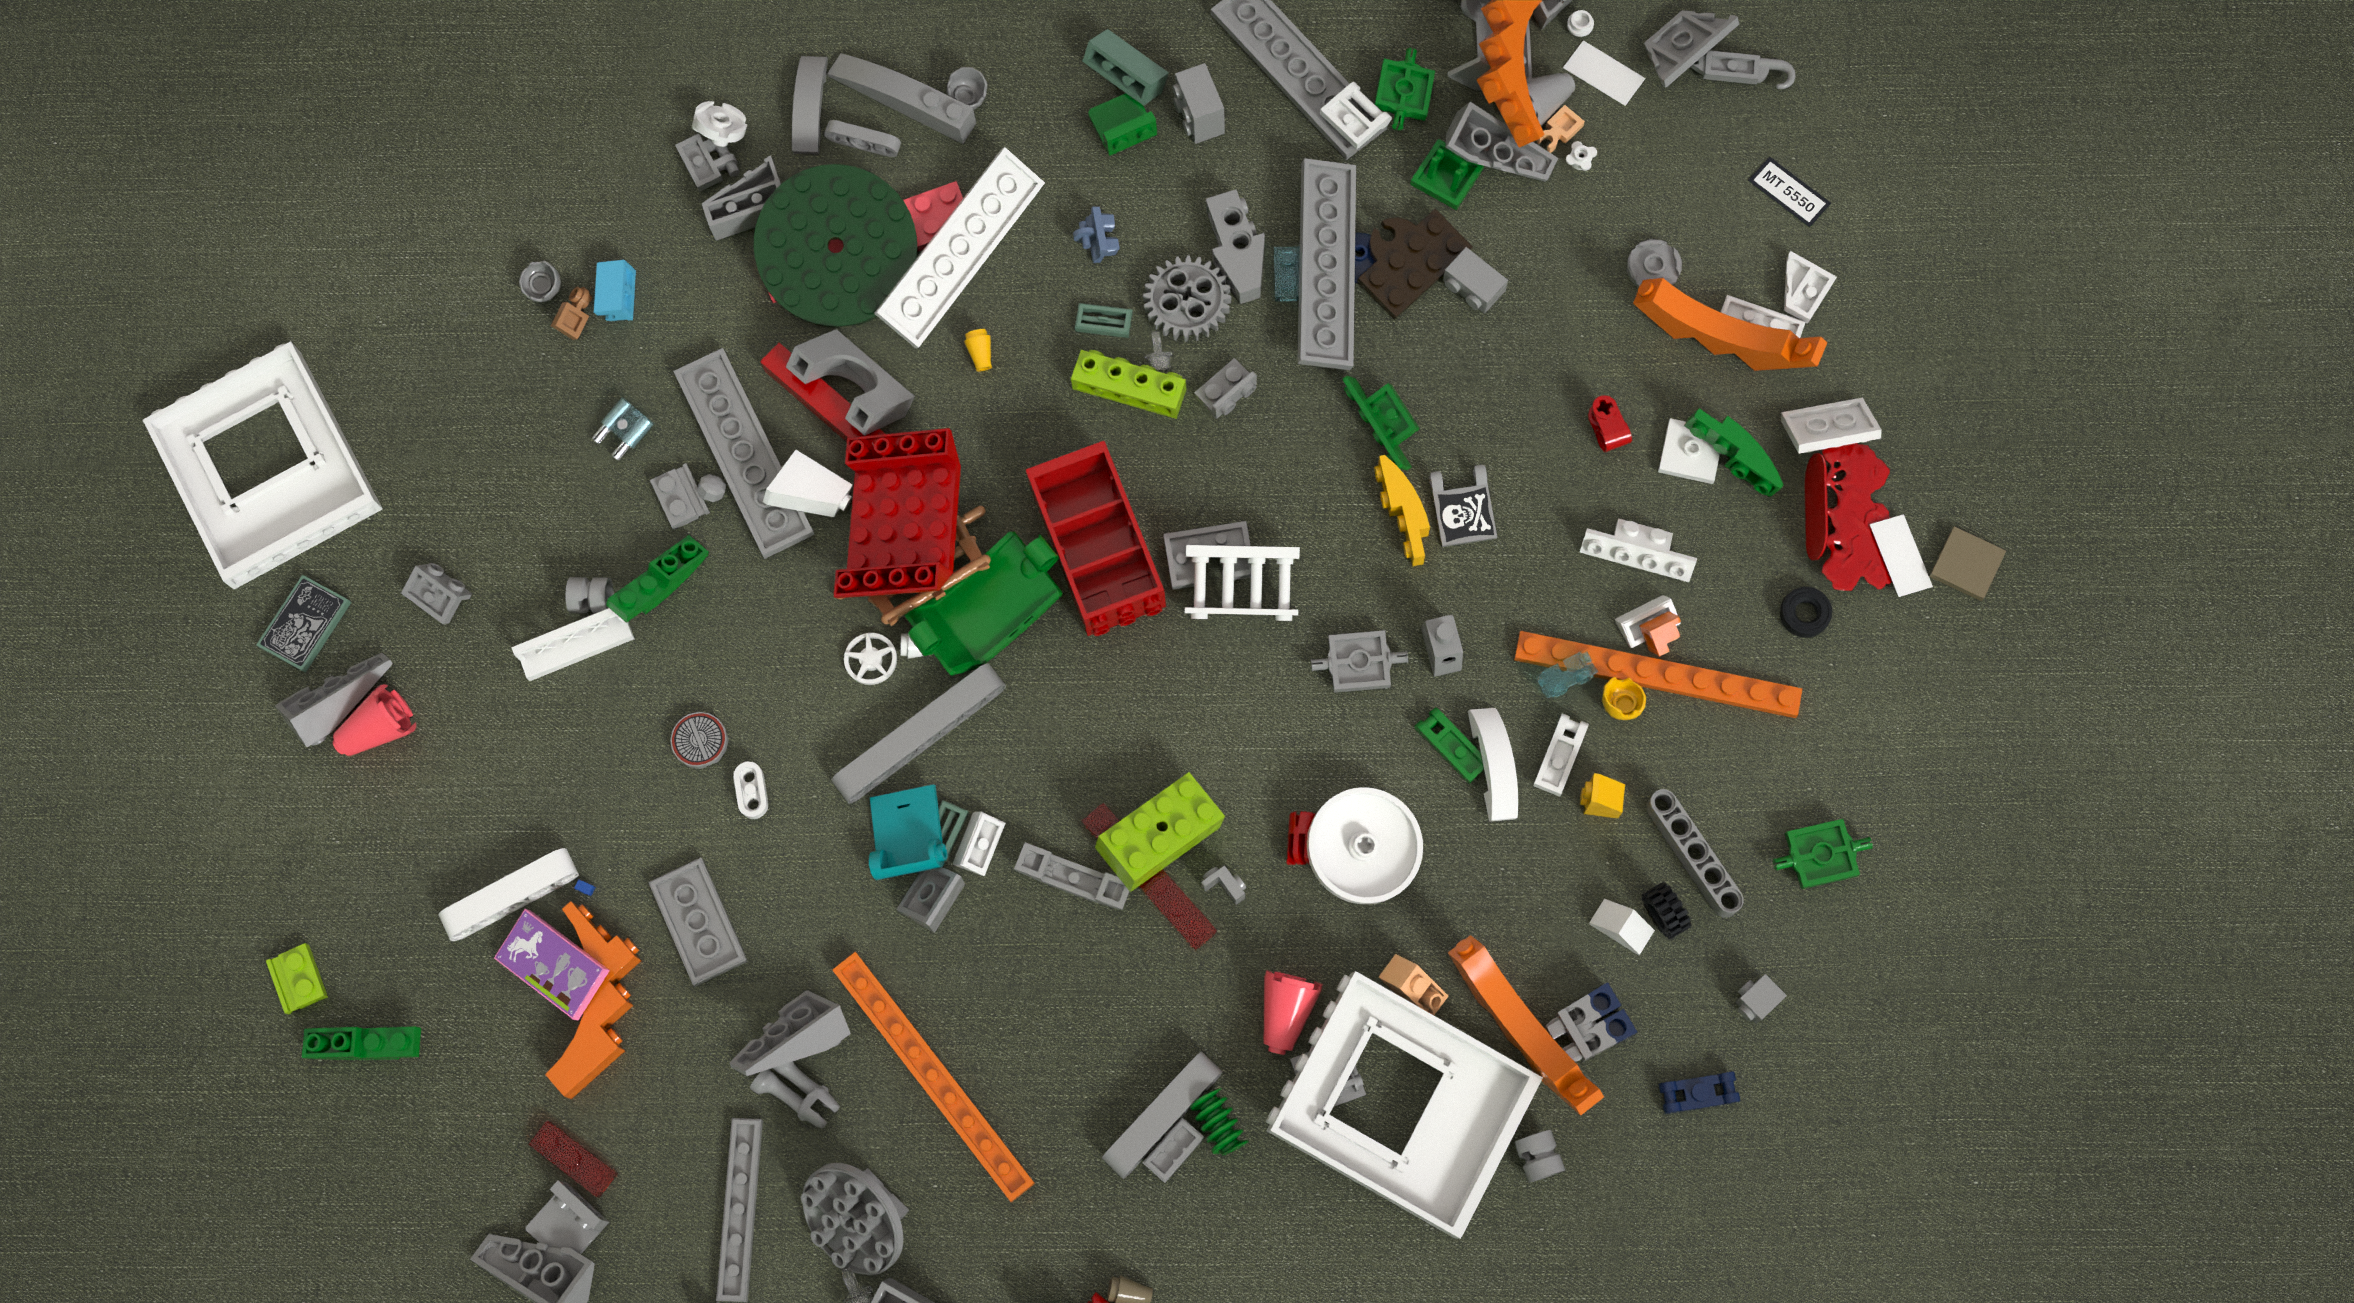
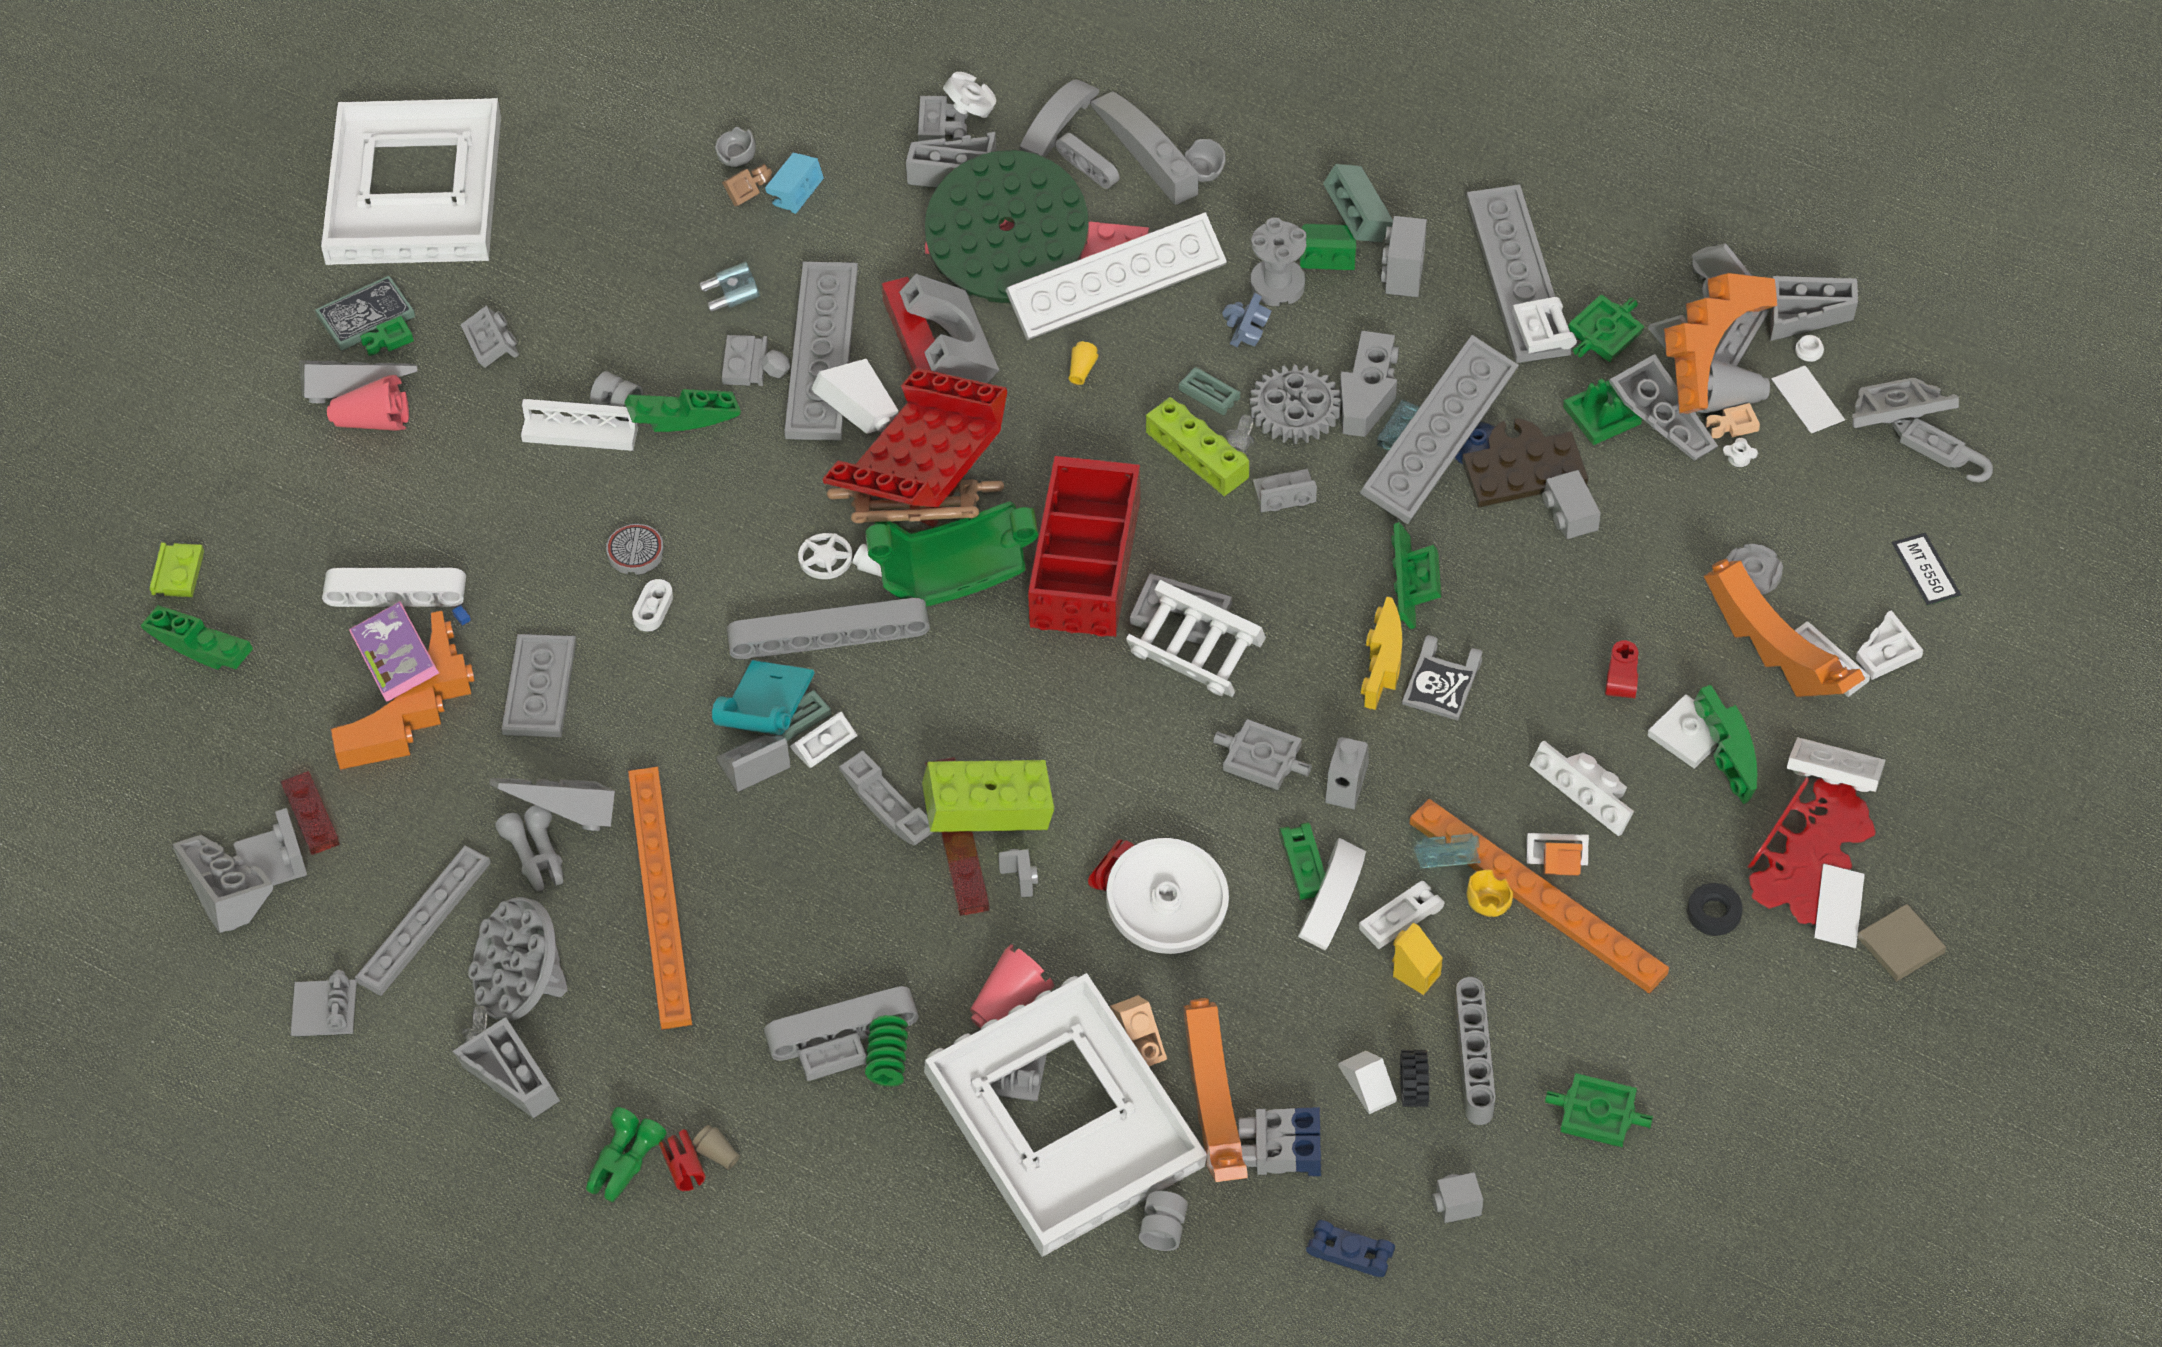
camera: 25 degrees right, 20 degrees down
none -> green plate [360,316,414,356]
none -> light grey piece [1251,218,1306,306]

